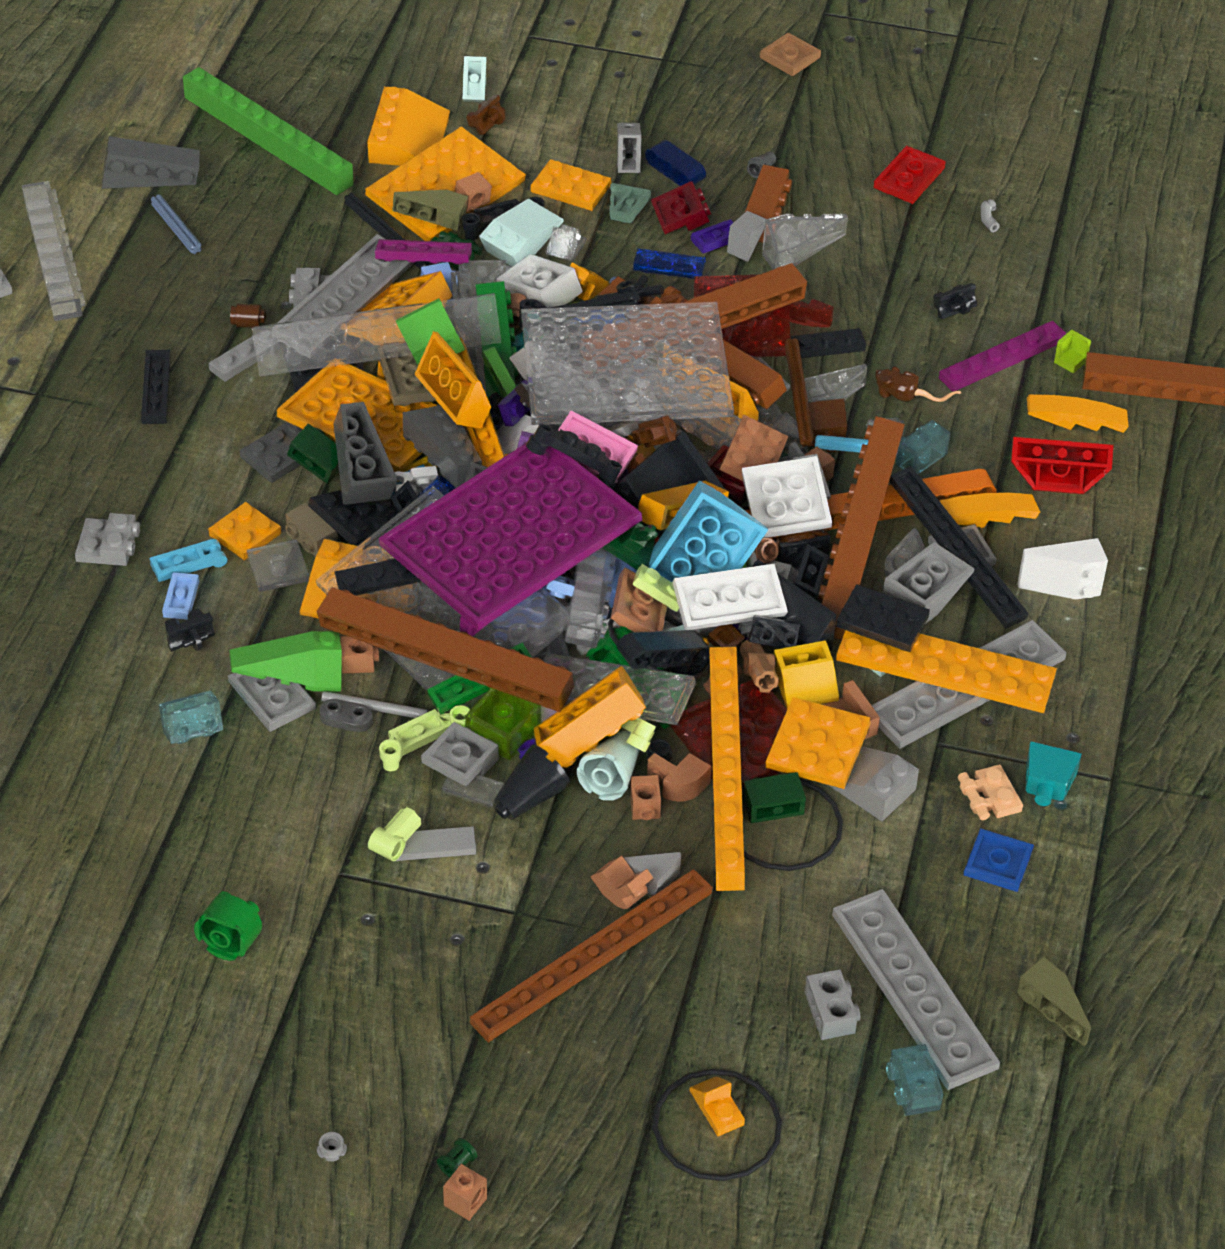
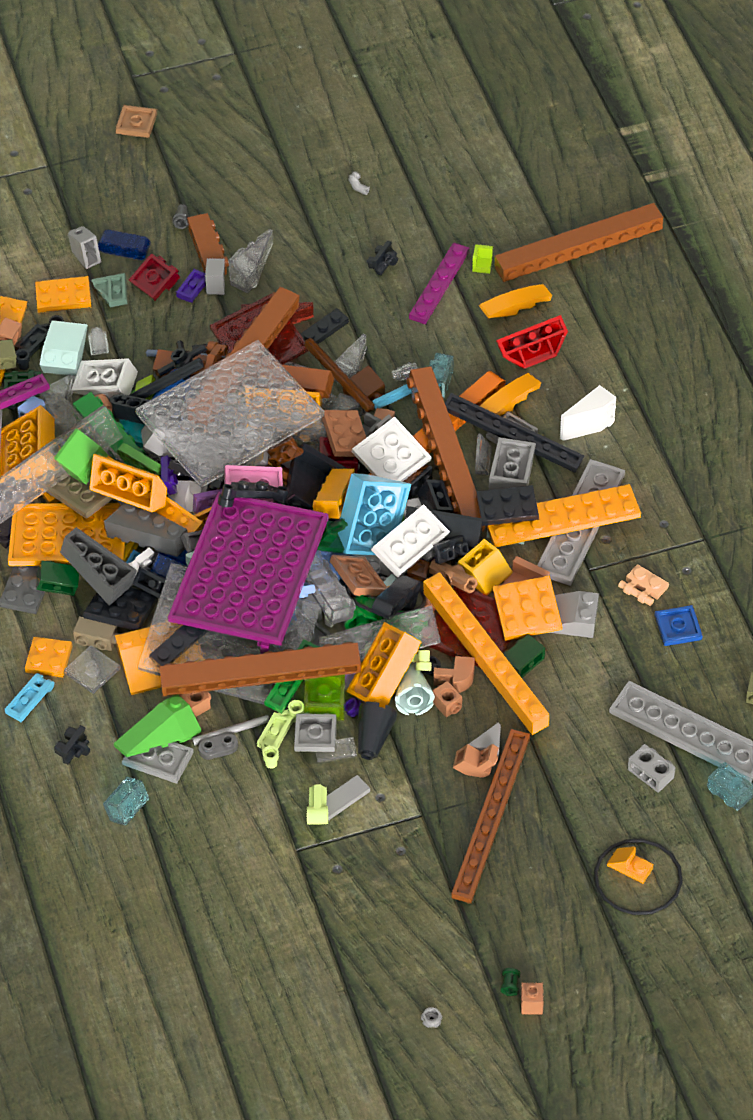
camera: 30 degrees left, 5 degrees up
light blue plate [162,572,199,620] -> none
green brick [194,891,262,961] -> none
light orange slope [569,262,610,301] -> none
yellowish green plate [632,564,679,612] -> none
clear blue plate [633,248,706,280] -> none
black piece [742,779,843,871] -> none
red plate [873,145,946,204] -> none
reddish brown animal [875,366,961,402] -> none
teal torso [1025,741,1082,806] -> none

